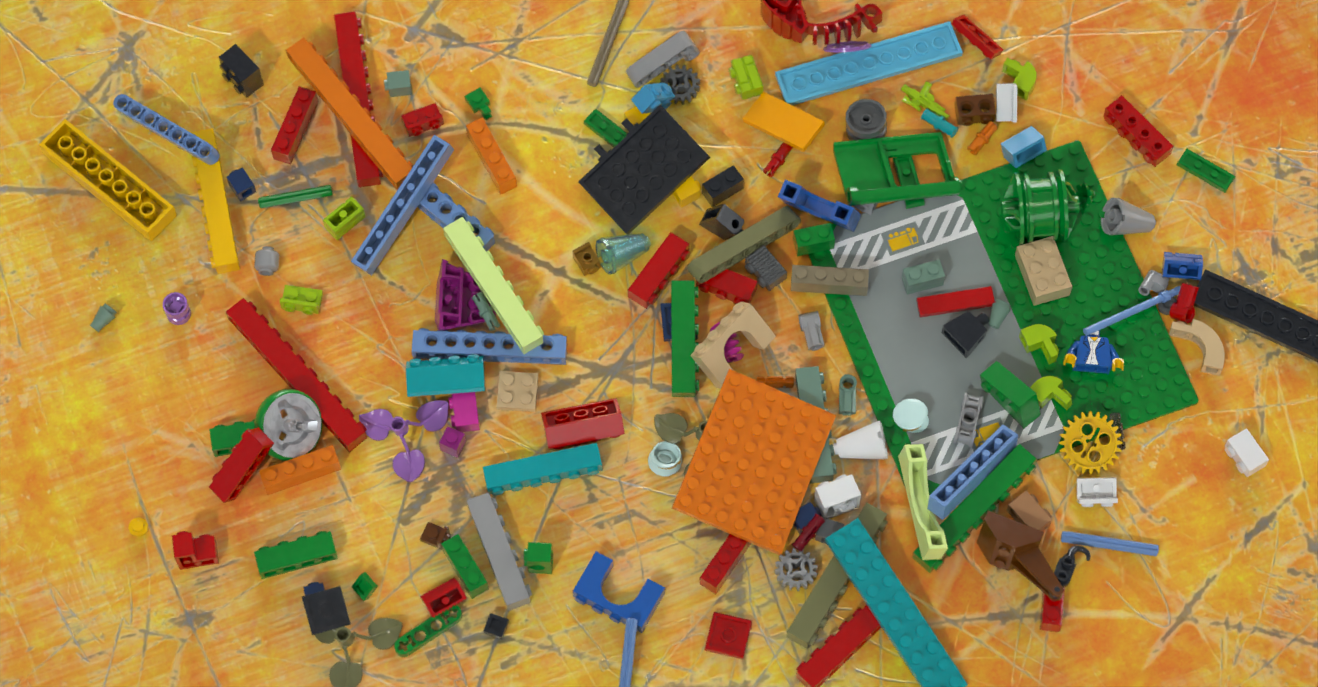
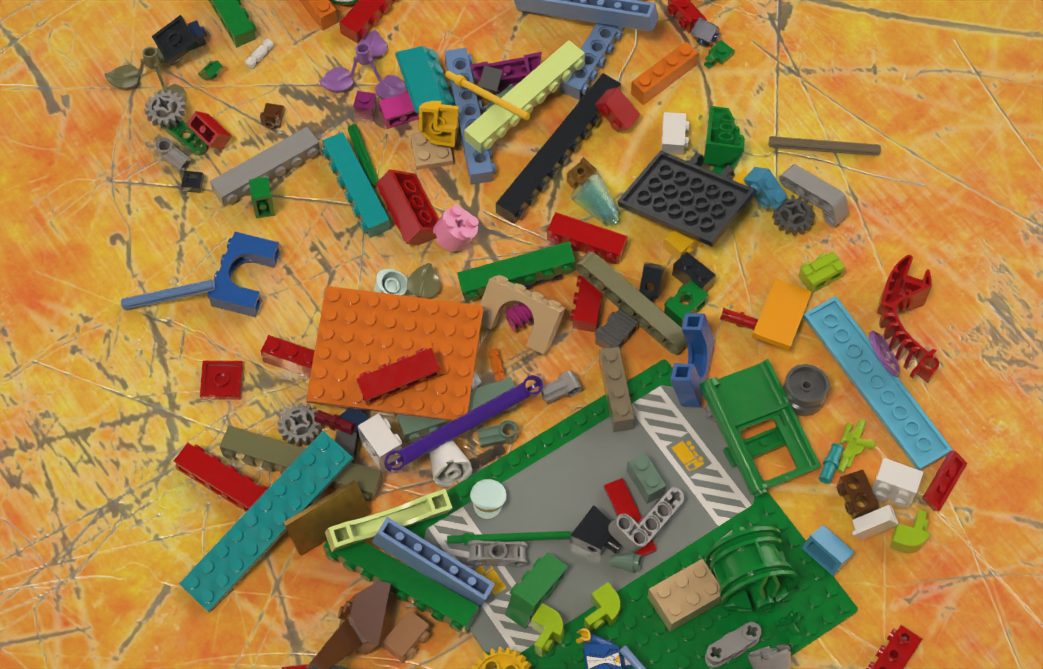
camera: 75 degrees right, 5 degrees down
green brick [441,534,489,599] -> none
green brick [793,223,835,256] -> none
orange axle [967,121,997,155] -> none
none -> light grey gear [144,90,186,128]
none -> light grey piece [155,137,191,172]
none -> white axle [245,38,274,69]
none -> pearl gold tile [283,480,371,555]
none -> green axle [348,124,379,188]
none -> red brick [356,348,442,405]
none -> dark purple piece [384,375,543,473]
none -> yellow brick [418,101,459,147]
none -> bright pink brick [433,205,479,252]
none -> yellow bar [445,71,530,120]
none -> green bar [447,531,571,545]
none -> clear smoke axle [469,443,505,471]
none -> dark grey brick [479,65,502,95]
none -> black brick [496,73,621,224]
none -> red brick [595,87,641,132]
none -> light grey beam [608,488,684,553]
none -> white brick [661,112,689,155]
none -> green brick [664,280,709,328]
none -> brick [690,18,721,47]
none -> green wedge [703,106,745,165]
none -> light grey piece [705,622,761,668]
none -> white brick [872,458,923,509]

